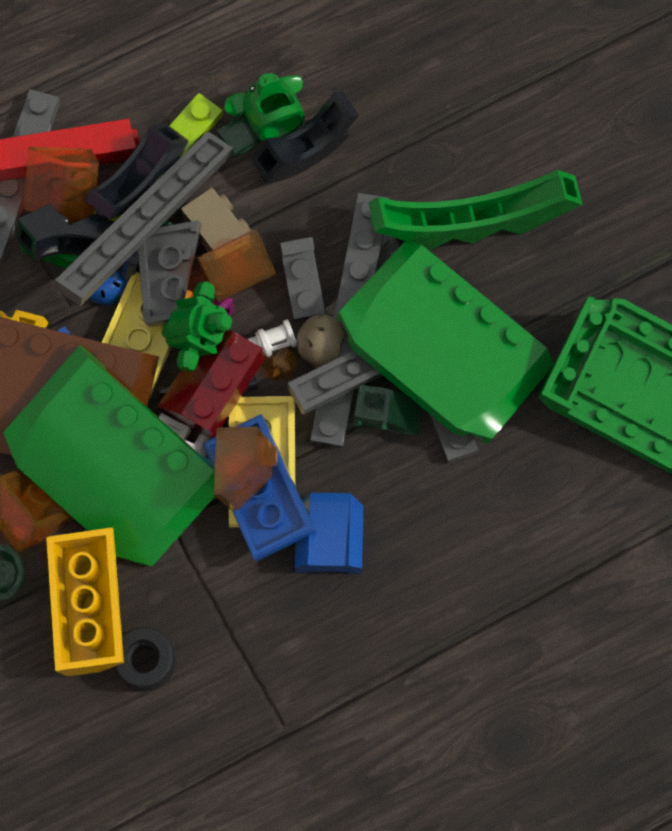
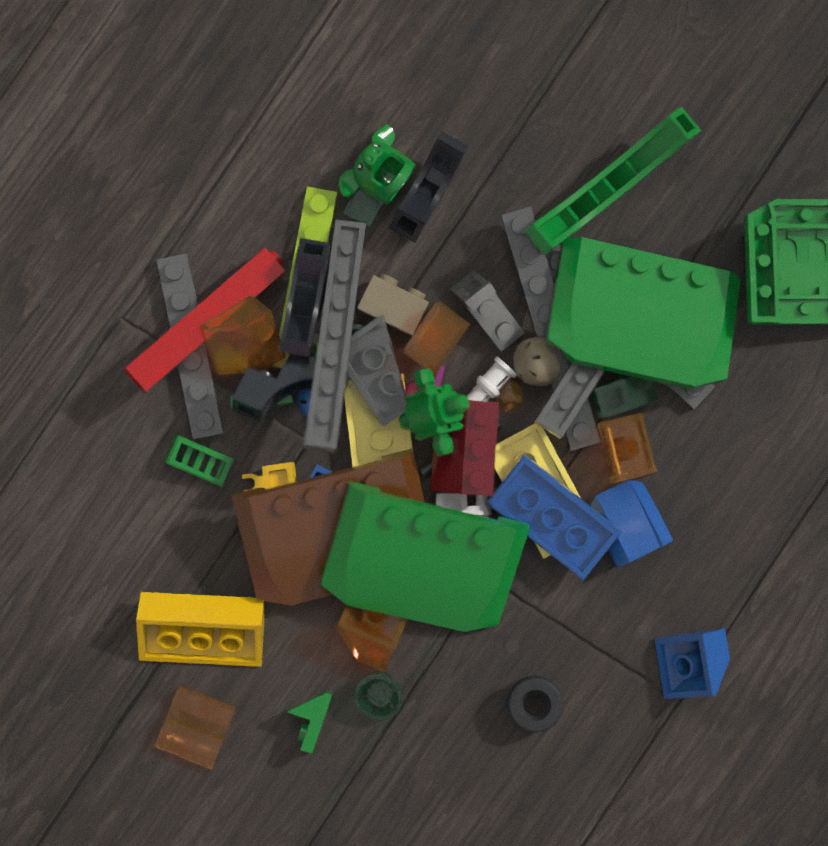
camera: 30 degrees left, 15 degrees up
yellow slope [46,527,124,677] -> none
clear orange slope [214,426,277,511] -> none
none -> clear orange slope [596,413,657,483]
none -> blue slope [654,628,730,699]

